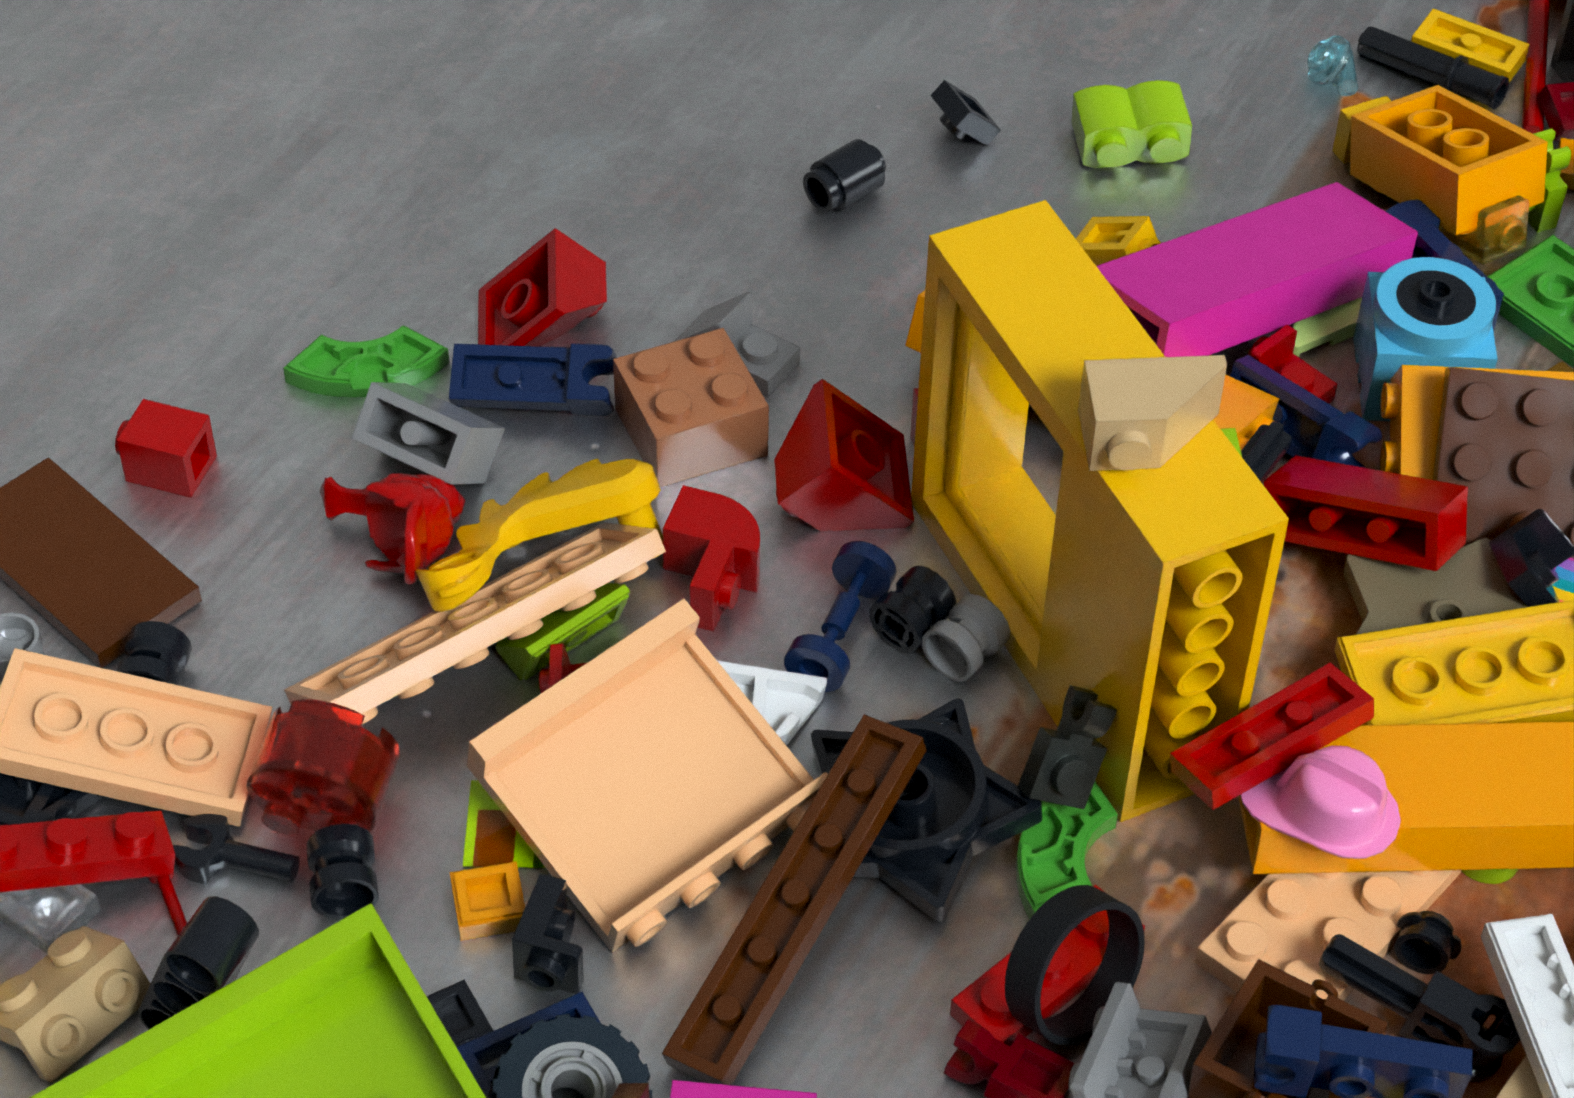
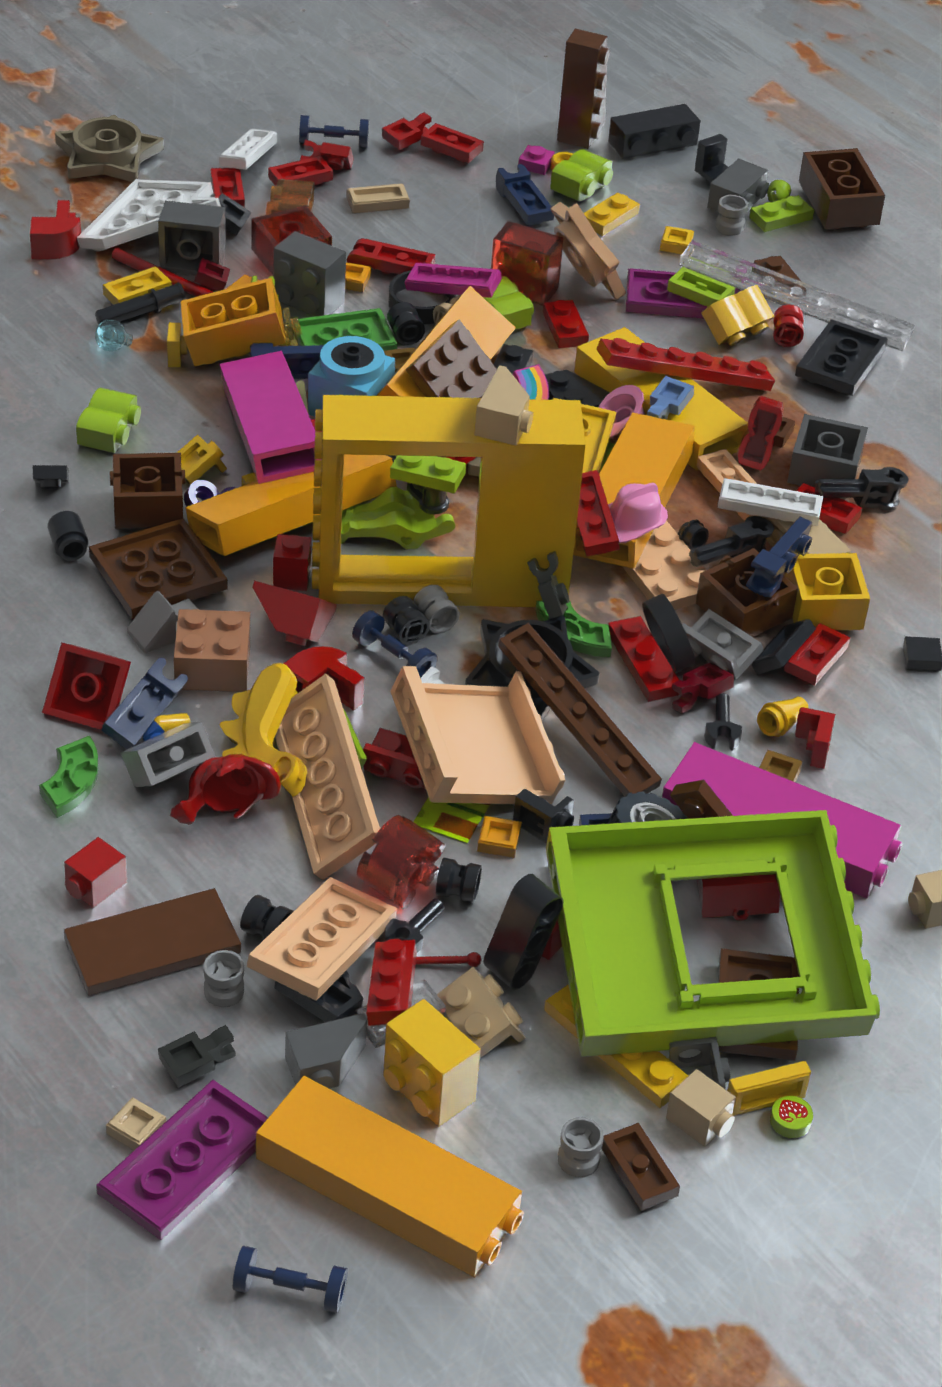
camera: 70 degrees left, 5 degrees down
none -> reddish brown plate [89,518,228,619]
none -> reddish brown brick [110,453,185,529]
none -> yellow arm [143,713,190,742]

